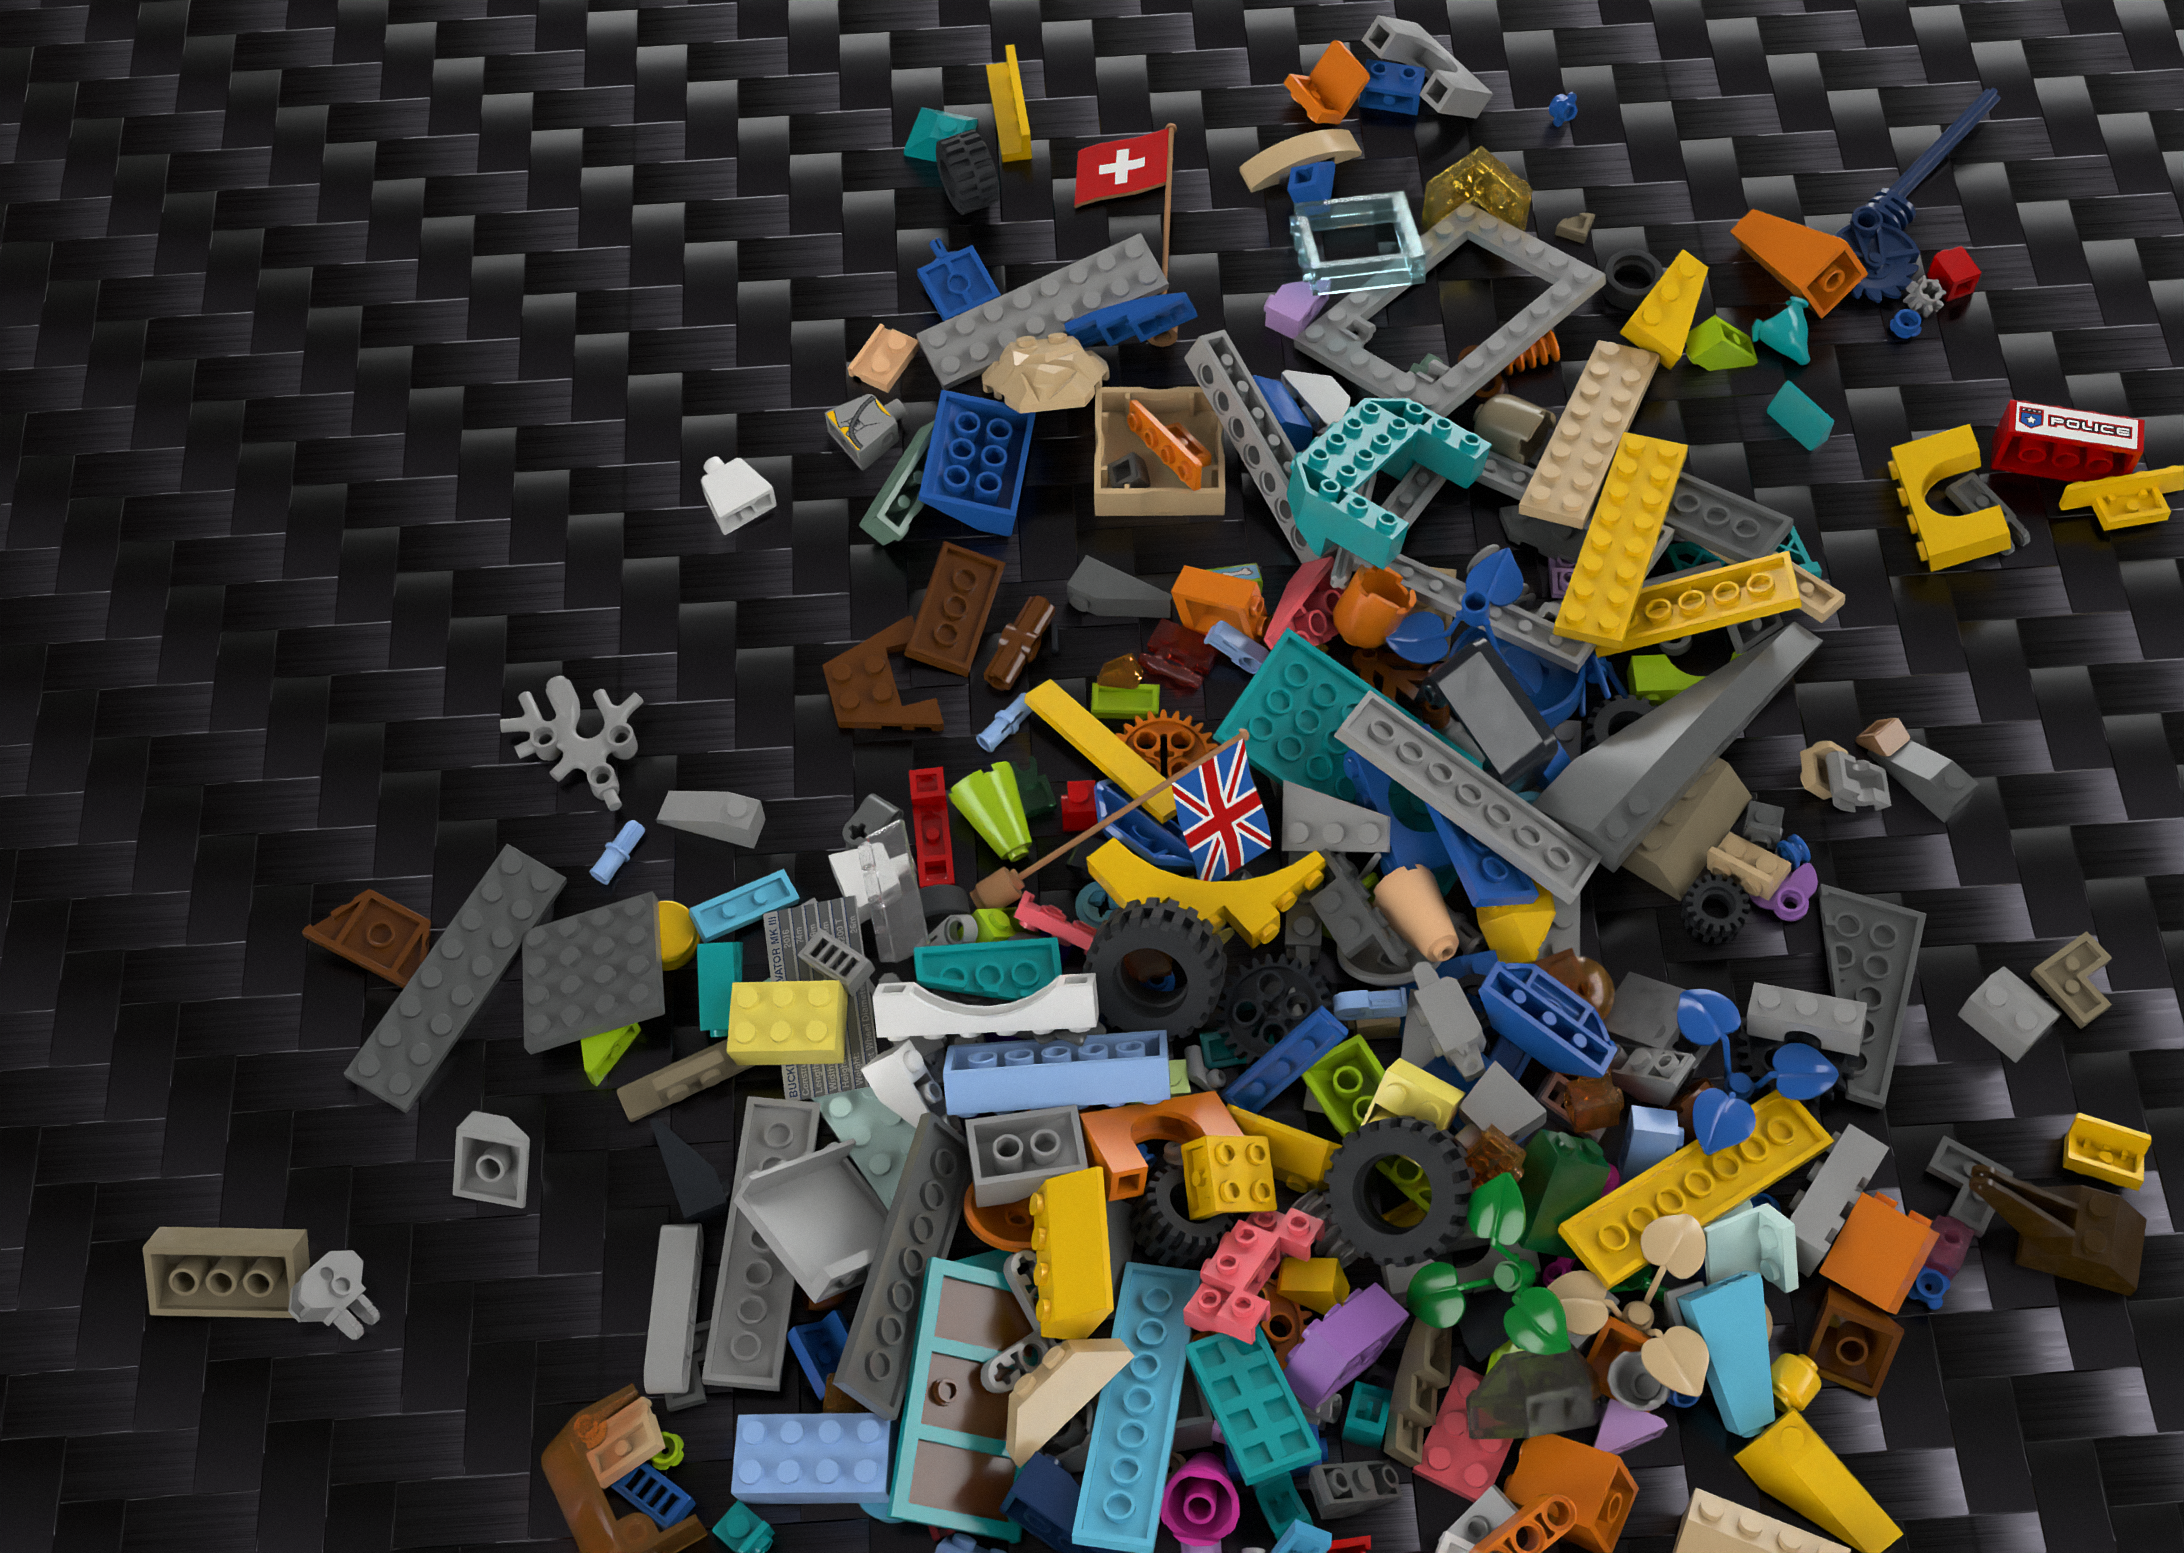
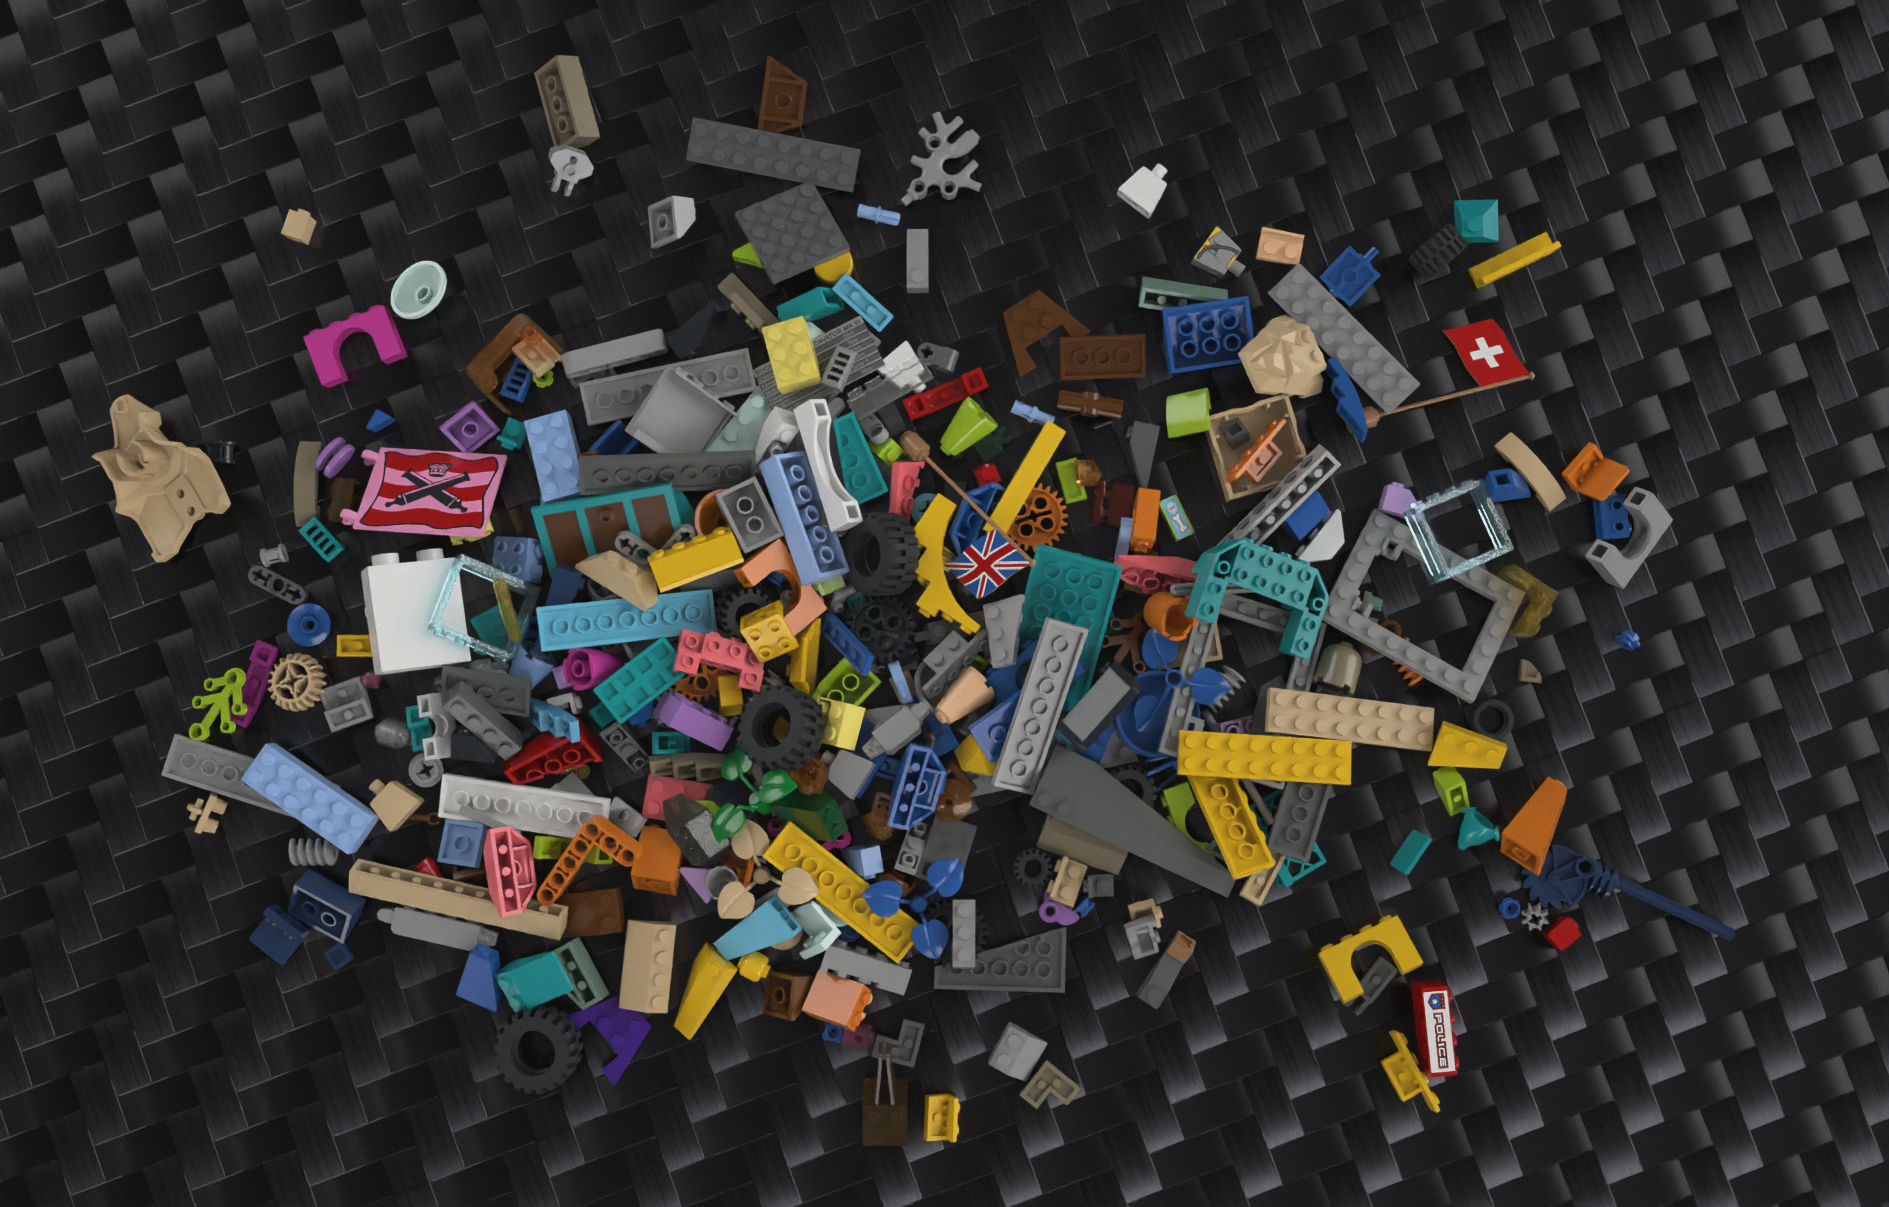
camera: 75 degrees right, 25 degrees up
none -> lime slope [1166,388,1212,438]

